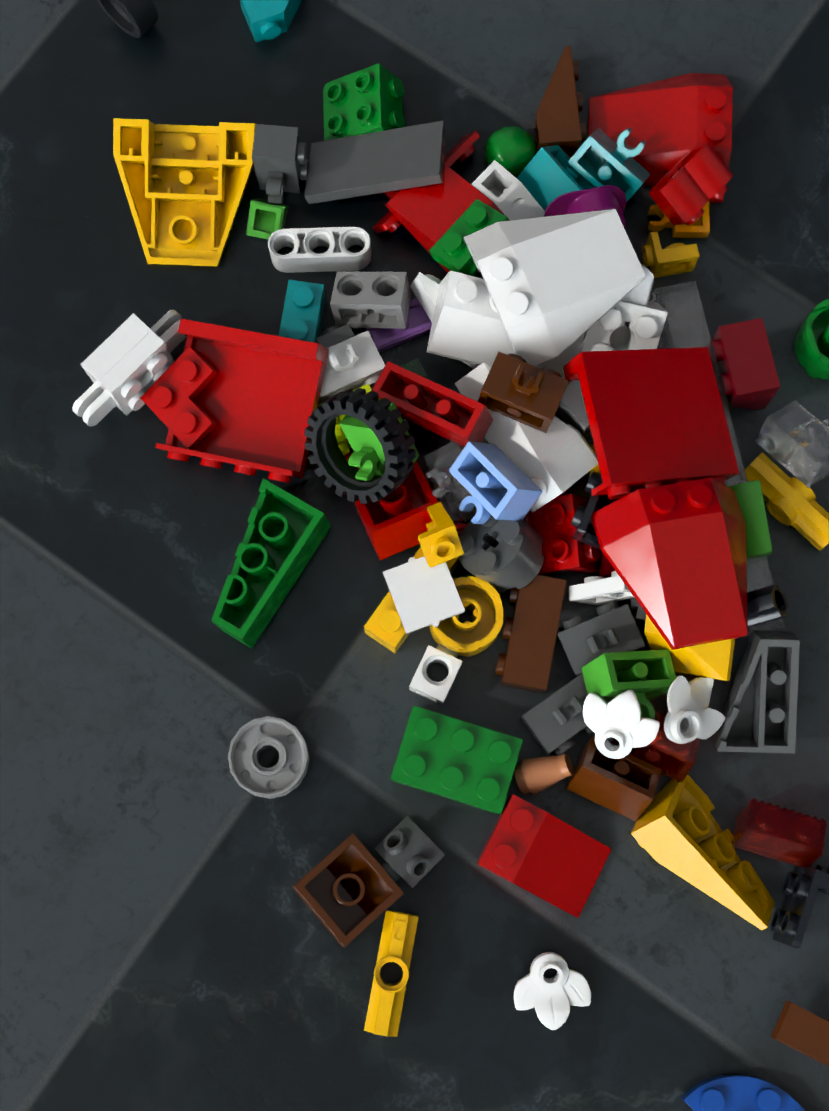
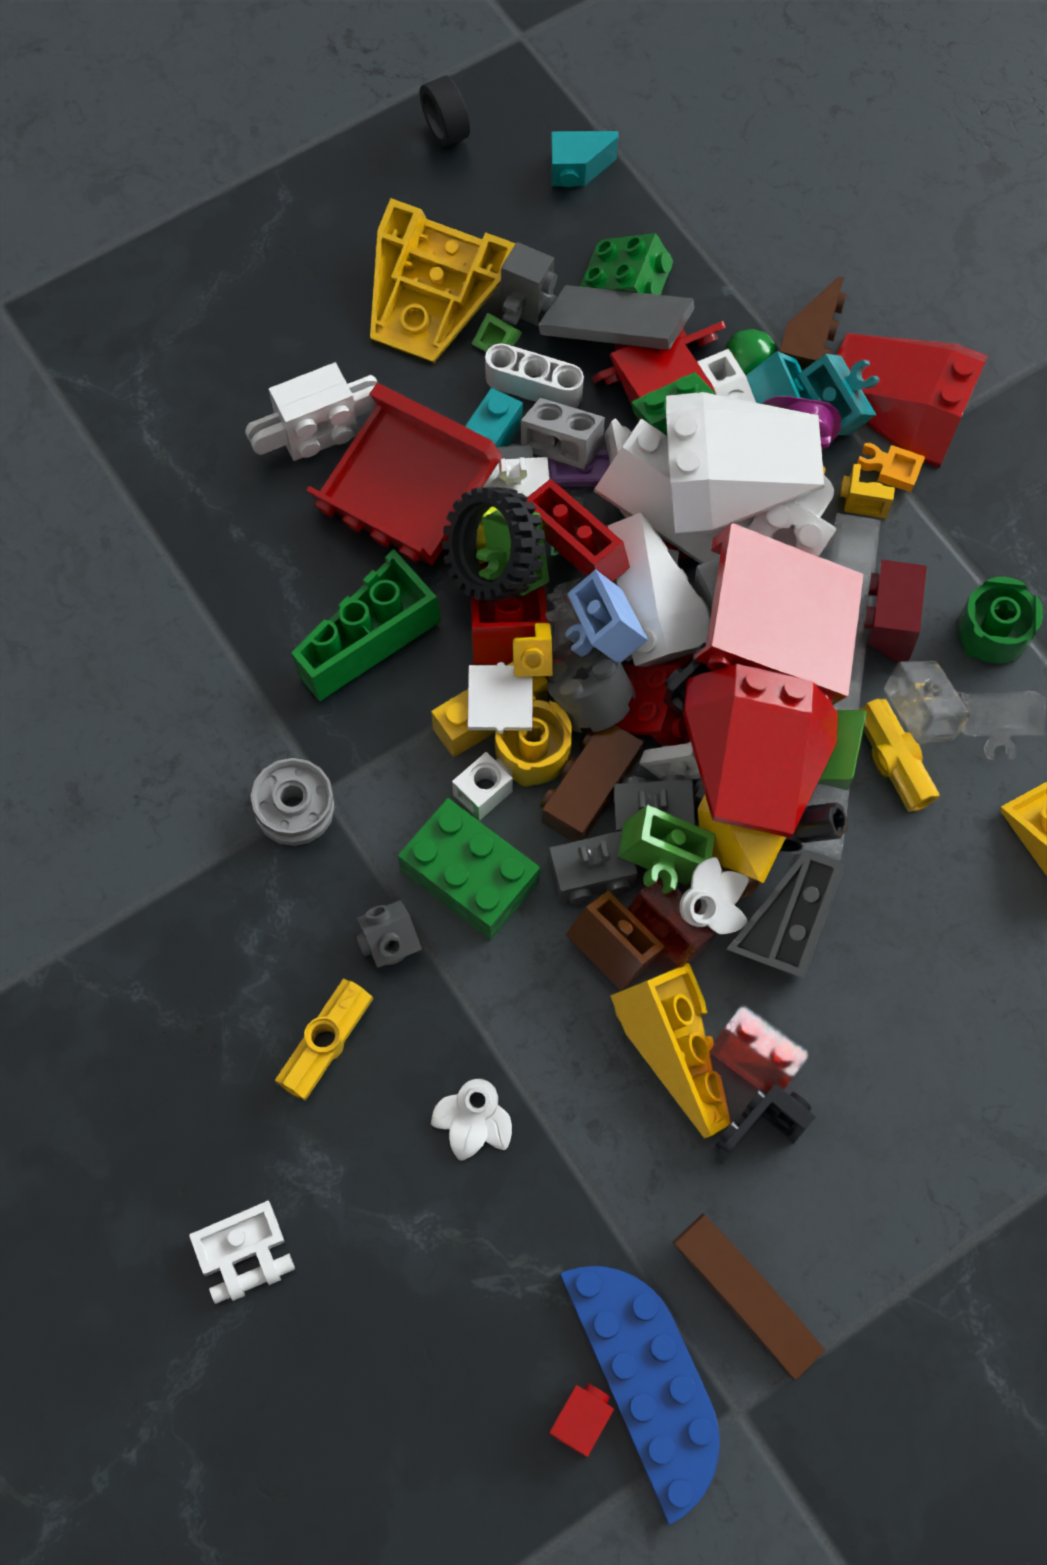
camera: 20 degrees right, 10 degrees down
red plate [141,346,218,450] -> none
reddish brown slope [292,833,404,947] -> none
red slope [476,794,612,918] -> none
reddish brown brick [478,351,569,433] -> none
nougat cone [514,753,574,795] -> none
white plate [583,690,660,759] -> none
red brick [649,142,733,226] -> none

